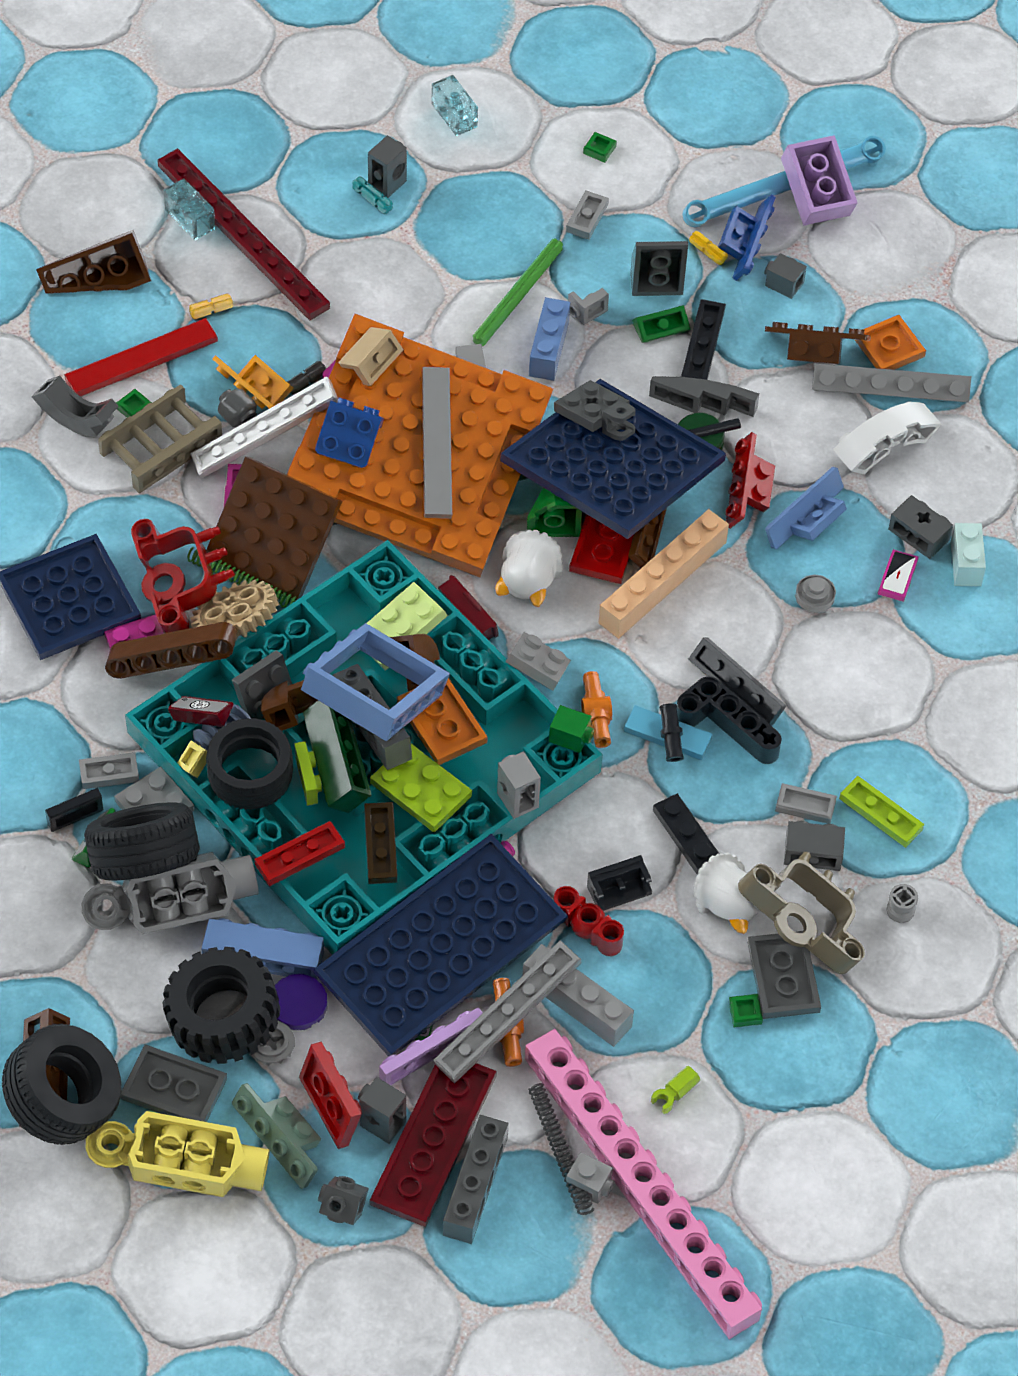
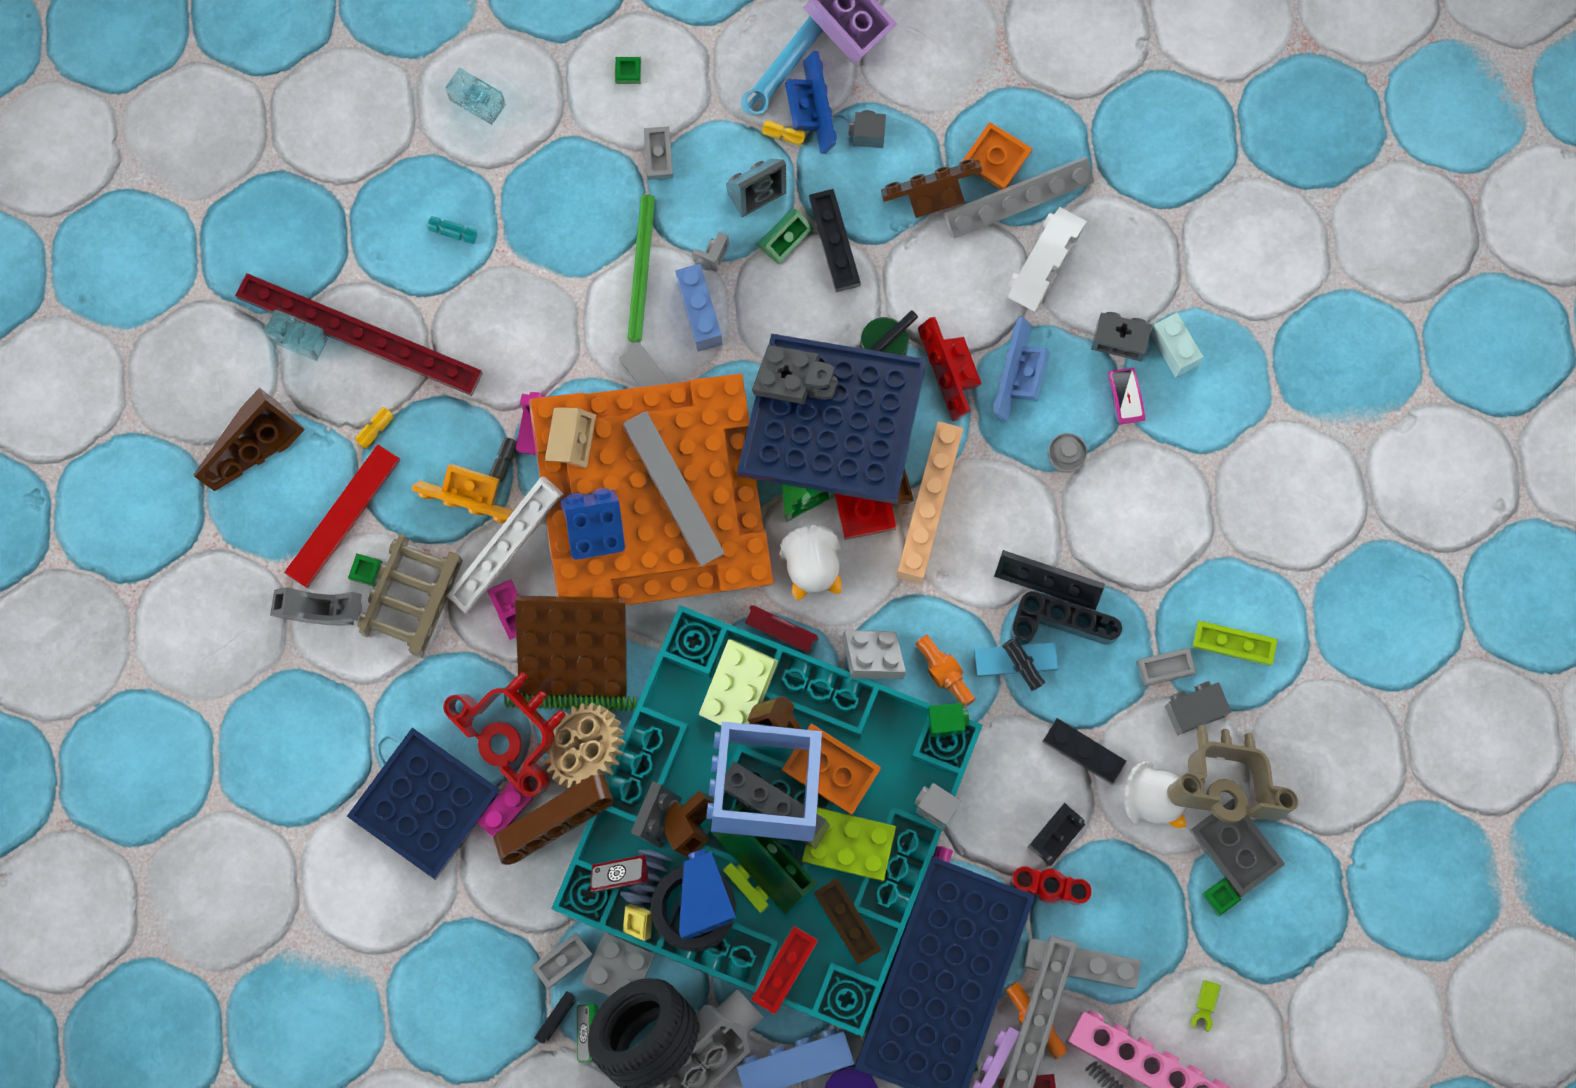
camera: 25 degrees left, 20 degrees up
dark grey head [218,389,257,427] -> none
dark grey brick [368,135,407,198] -> none
dark grey slope [649,376,760,417] -> none
light grey wheel [886,884,918,923] -> none
none -> blue slope [679,849,737,941]

